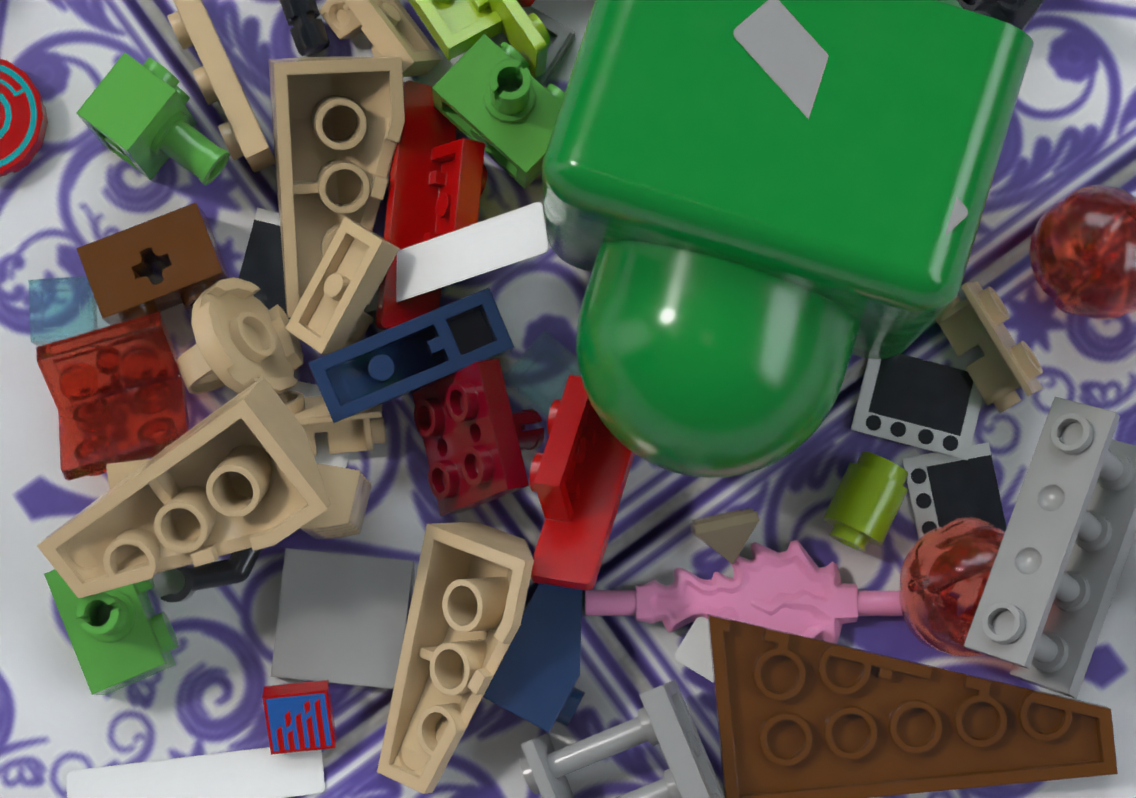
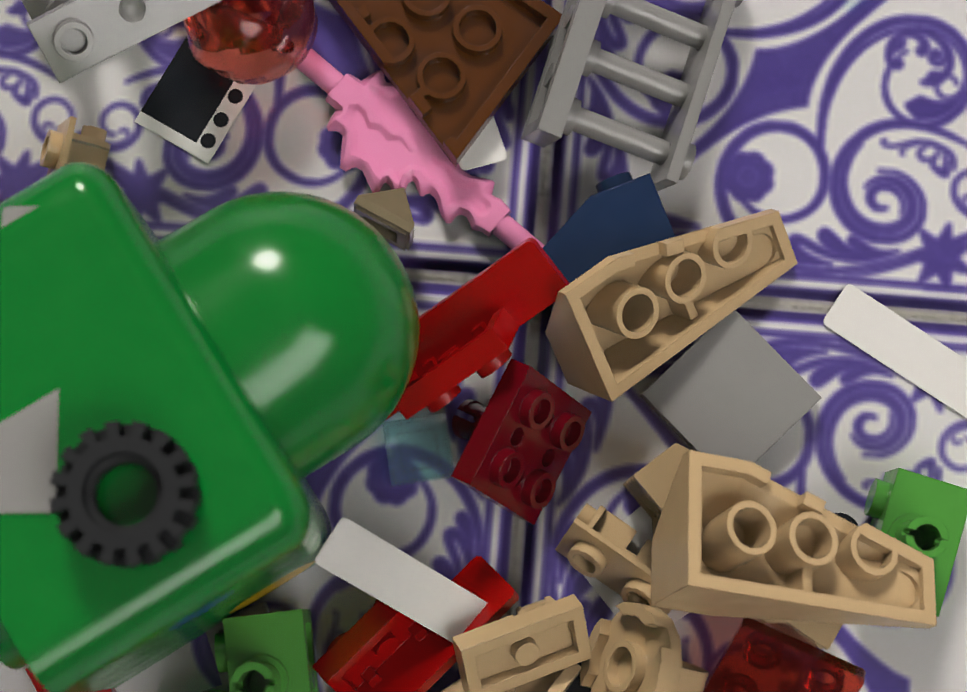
camera: 145 degrees left, 0 degrees up
tile [262,680,337,755] -> none
dark blue slope [308,287,514,423] -> none
lime brick [823,451,909,552] -> none
black sticker [851,354,983,461] -> none
none -> black tyre [49,420,202,568]

